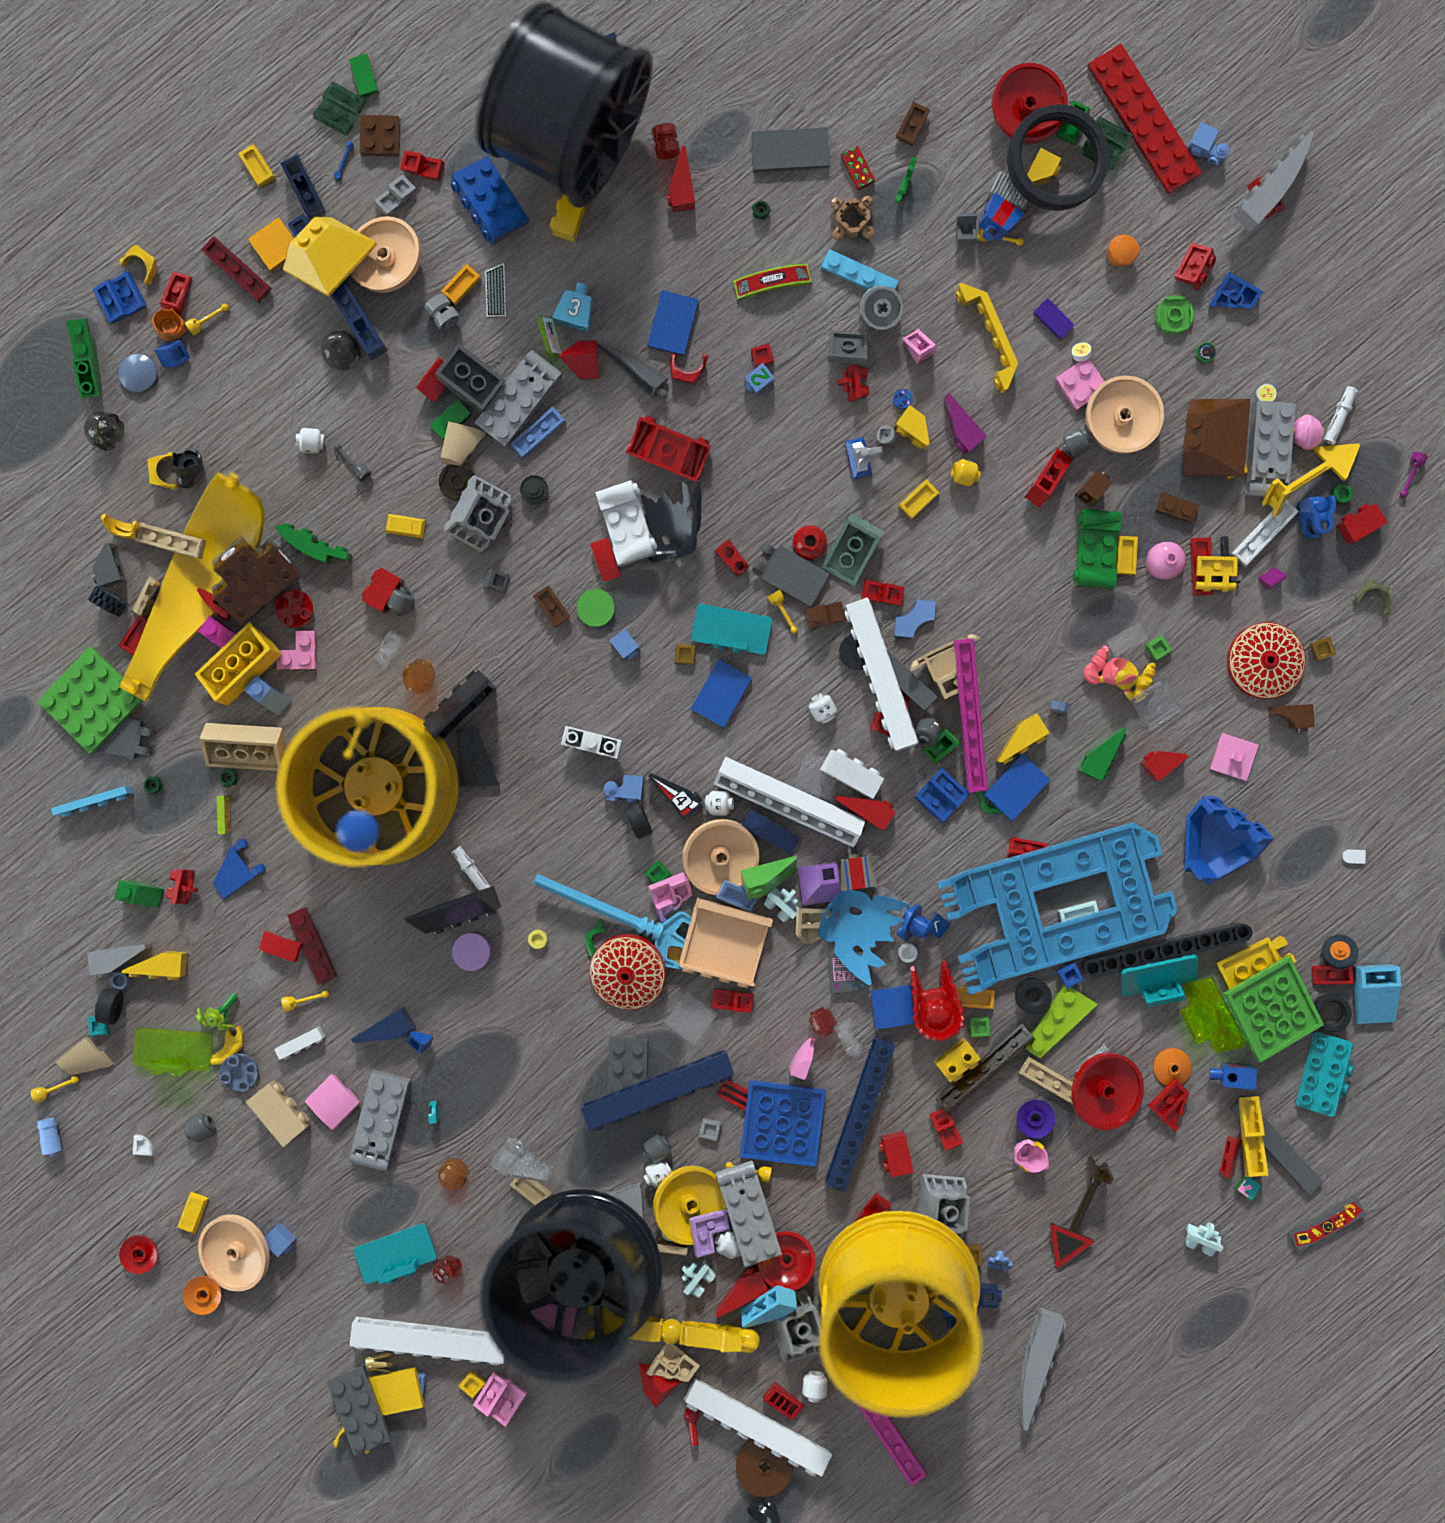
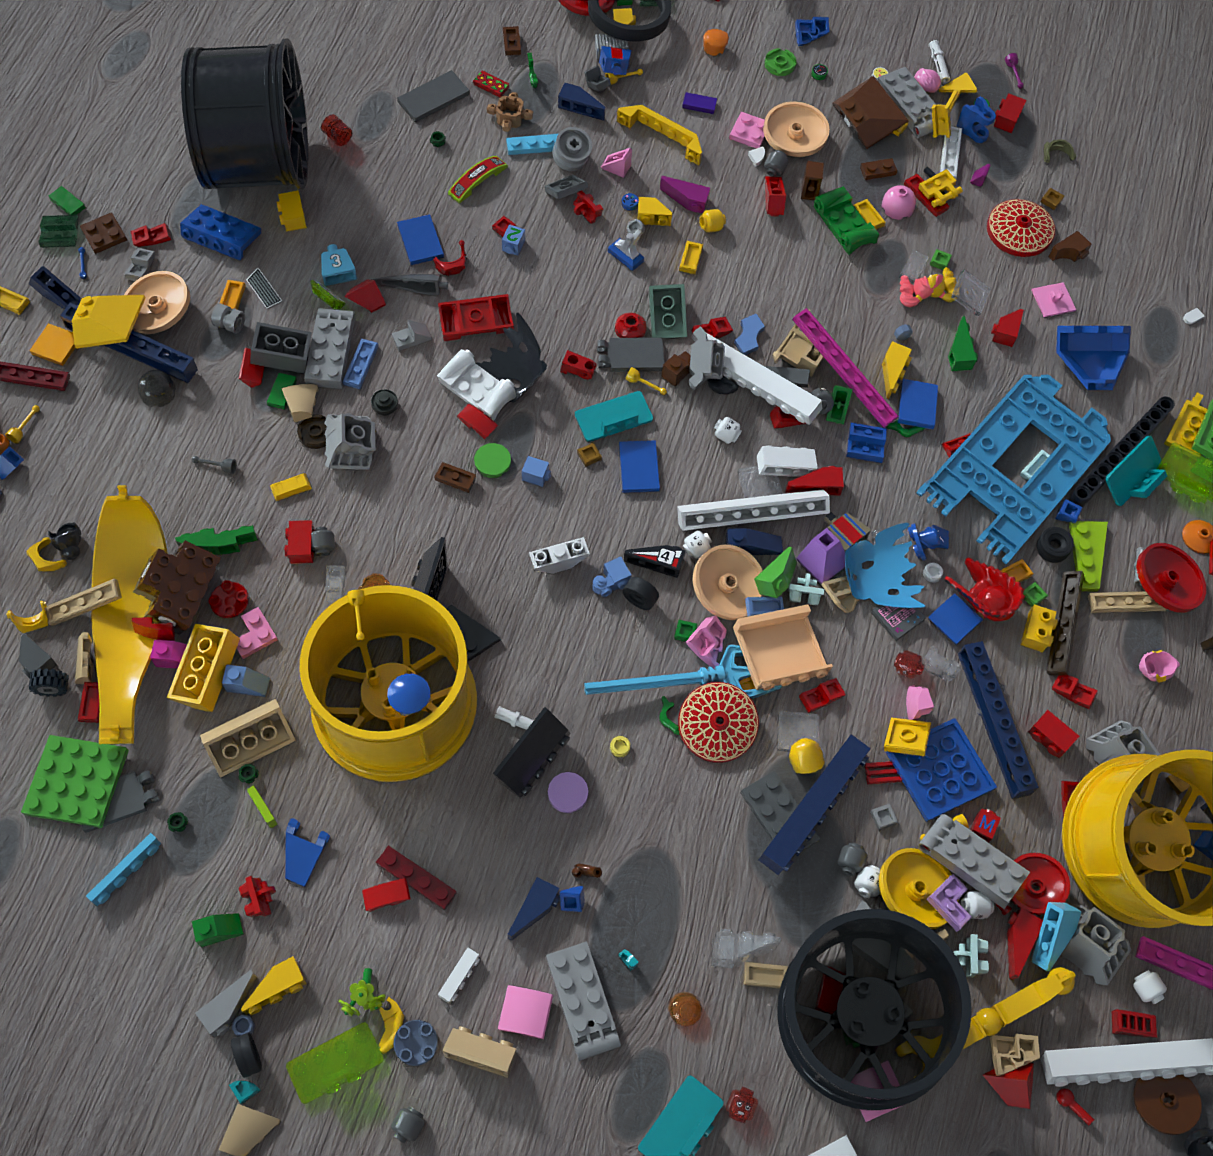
camera: 40 degrees left, 25 degrees down
yellow hinge [281,991,329,1013] -> none
white head [295,428,324,454] -> none
dark grey slope [483,568,510,593] -> none
red slope [666,146,696,213] -> none
dark purple dish [1016,1099,1055,1138] -> none
tile [1072,343,1092,361] -> none
red bracket [1174,242,1216,291] -> none
none -> light grey slope [392,320,432,351]
none -> dark blue slope [558,83,606,121]
none -> reddish brown arm [572,863,602,878]
none -> light grey slope [688,326,725,391]
none -> white tile [748,146,765,167]
none -> yellow piece [789,738,825,774]
none -> yellow tile [884,717,931,756]
none -> red brick [970,809,1001,843]

